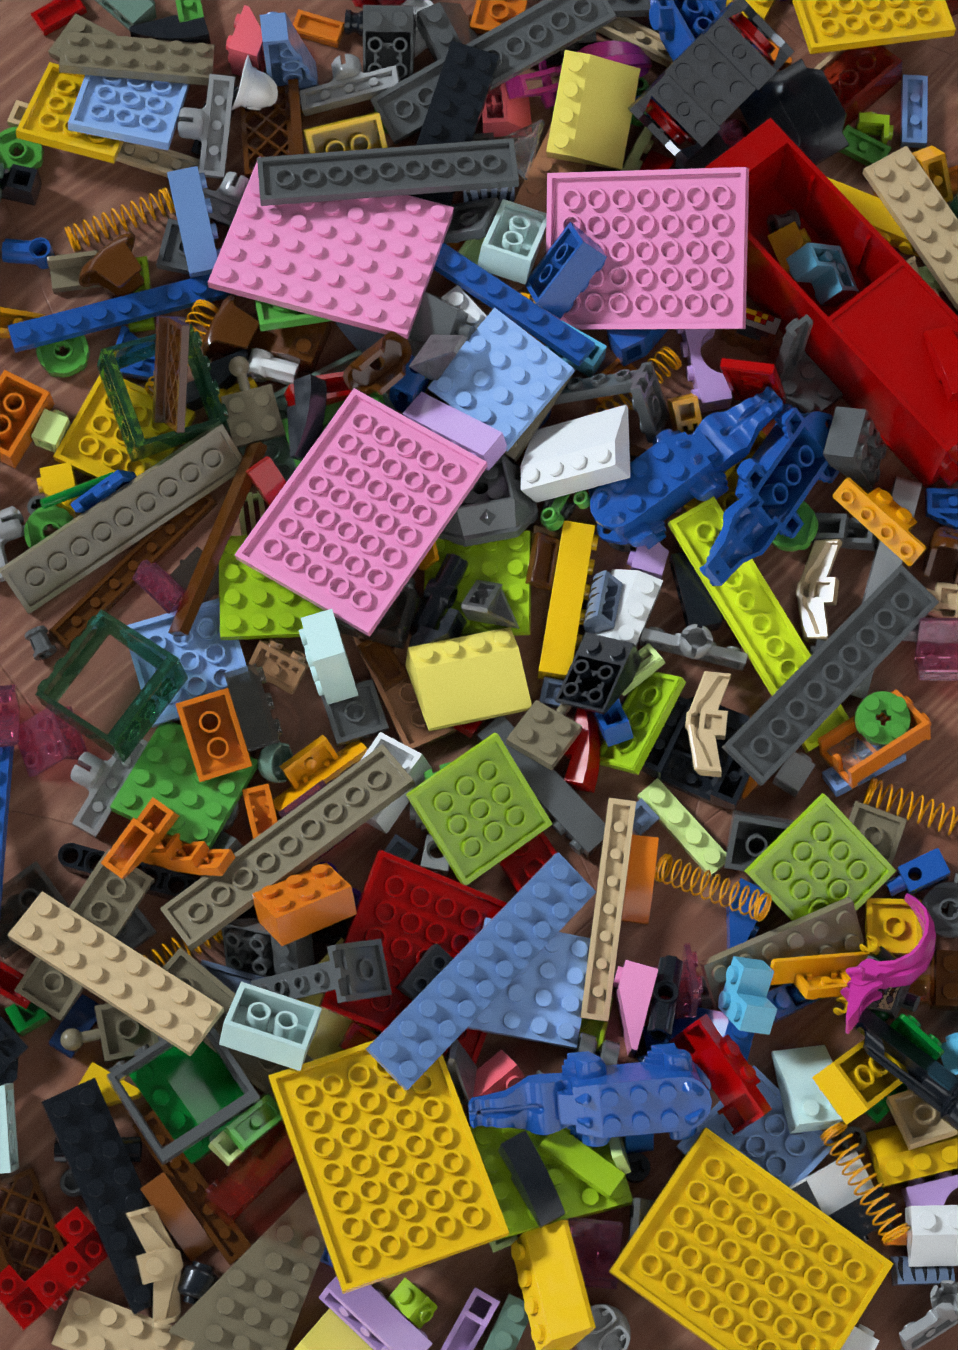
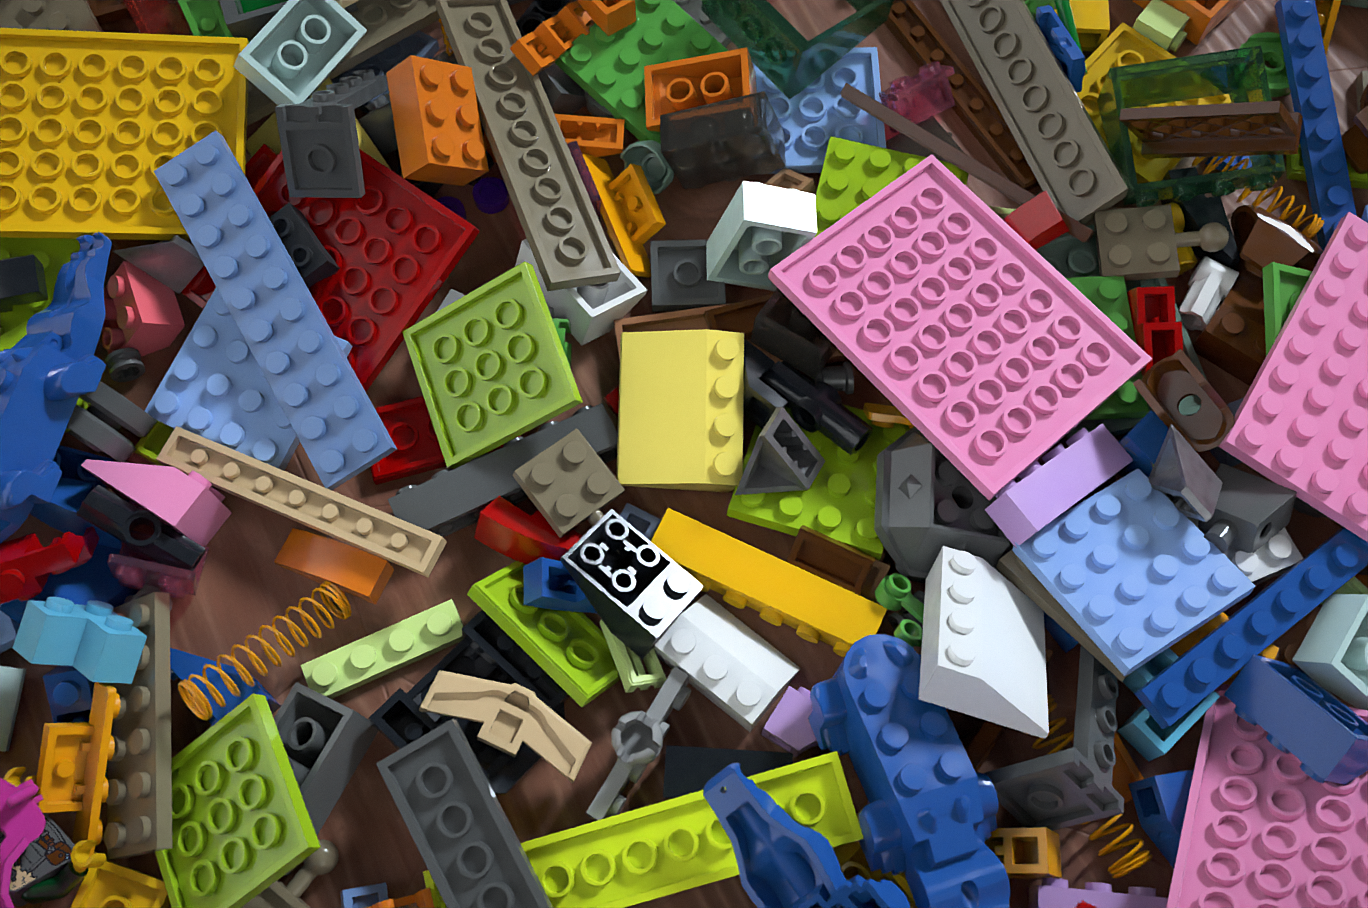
camera: 110 degrees right, 5 degrees down
black slope [287,374,327,461] -> none
sand blue plate [384,834,418,862] -> none
sand blue brick [584,570,622,634] -> none
sand blue plate [633,798,660,835] -> none
light grey brick [772,752,815,797] -> none

